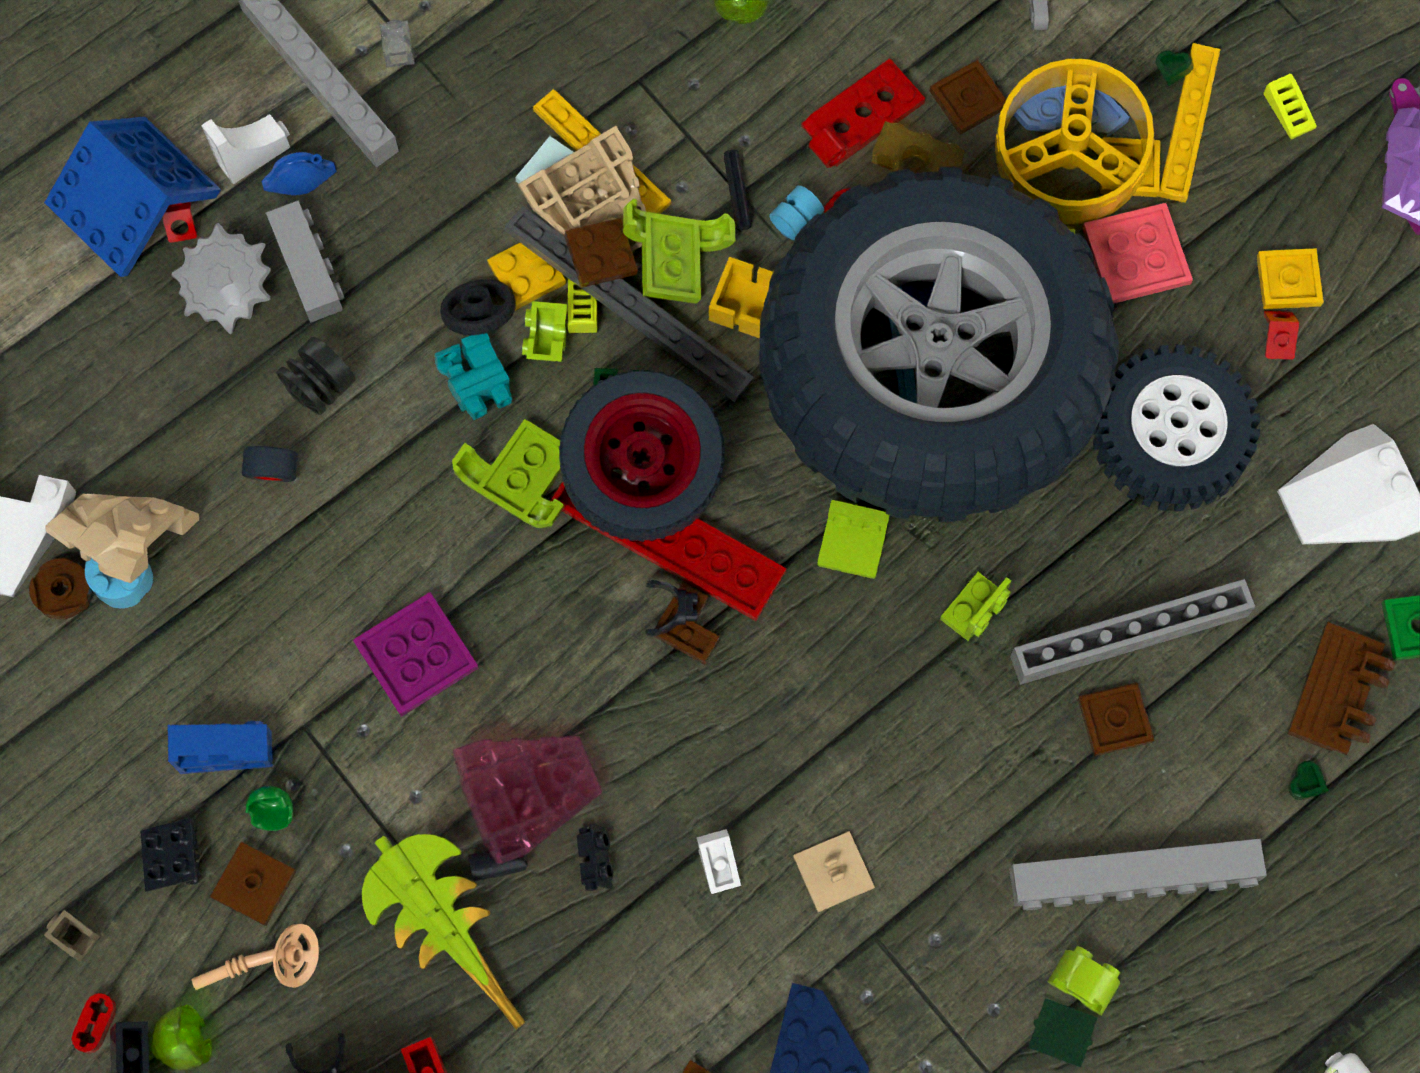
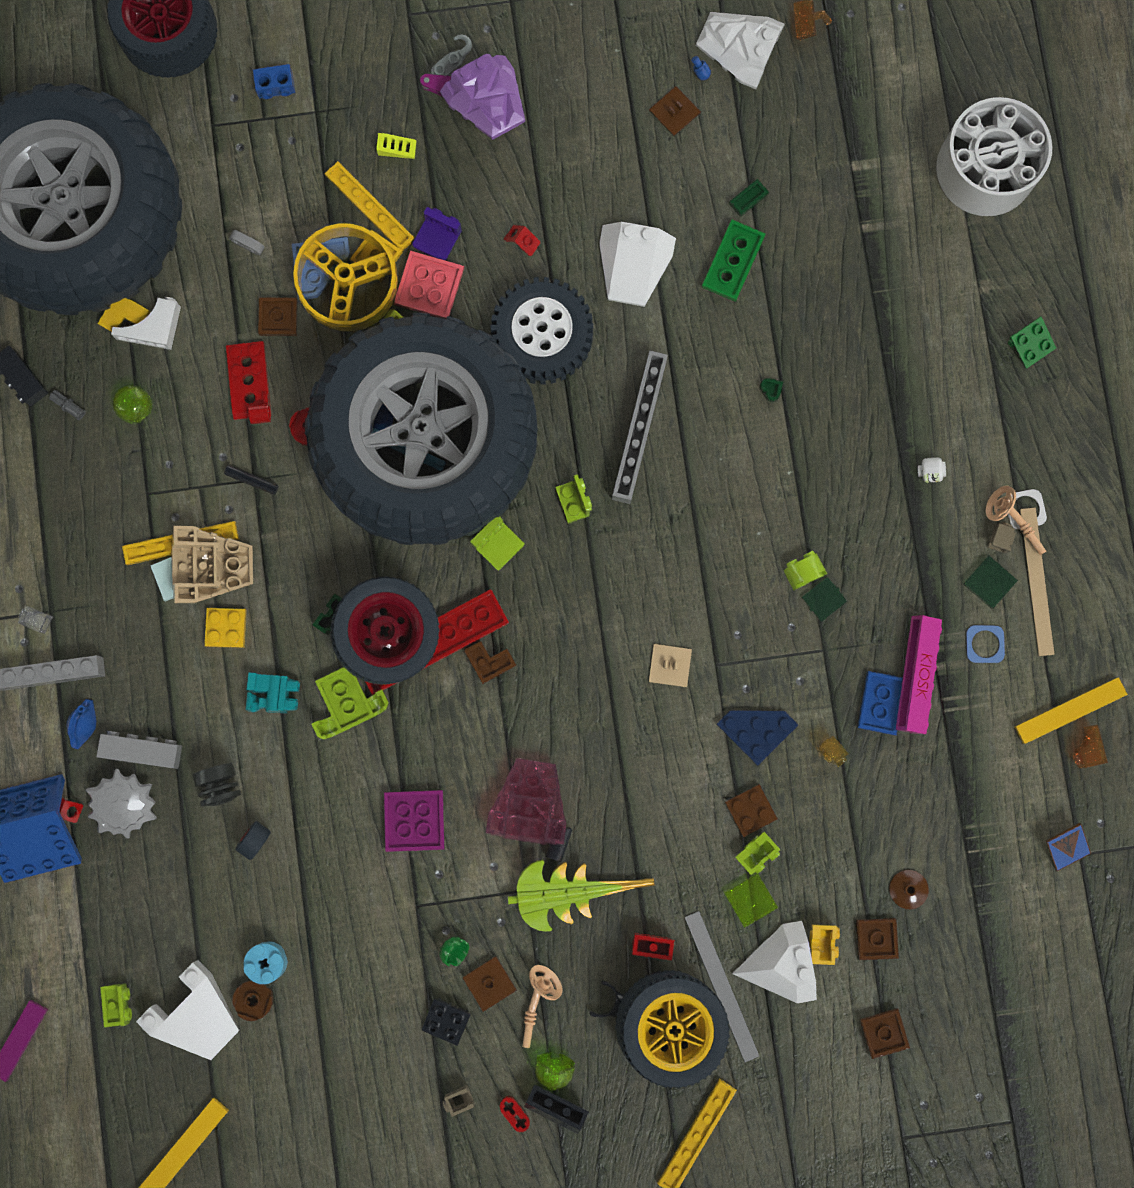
camera: 60 degrees left, 10 degrees up
tan wedge [45,493,199,583] -> none
blue wedge [168,721,273,774] -> none
white arch [201,114,290,184] -> none
black wheel [440,279,516,336] -> none
dark grey plate [504,206,754,402] -> none
lime cylinder [522,301,568,362] -> none
reddish brown plate [564,218,638,288] -> none
neon yellow slope [568,278,598,333] -> none
black hinge [576,824,614,891] -> none
lime piece [623,199,736,304] -> none
black helmet [645,580,698,637] -> none
white slope [697,829,741,894] -> none
yellow piece [709,257,773,338] -> none
medium azure wheel [769,185,824,240] -> none
clear yellow arch [871,121,966,172] -> none
light grey brick [1009,839,1267,910] -> none
reddish brown tile [1078,683,1155,756] -> none
dark green tile [1155,51,1193,86] -> none
yellow plate [1257,248,1324,309] -> none
reddish brown hinge [1287,622,1396,755] -> none
none -> dark purple bracket [413,207,462,261]

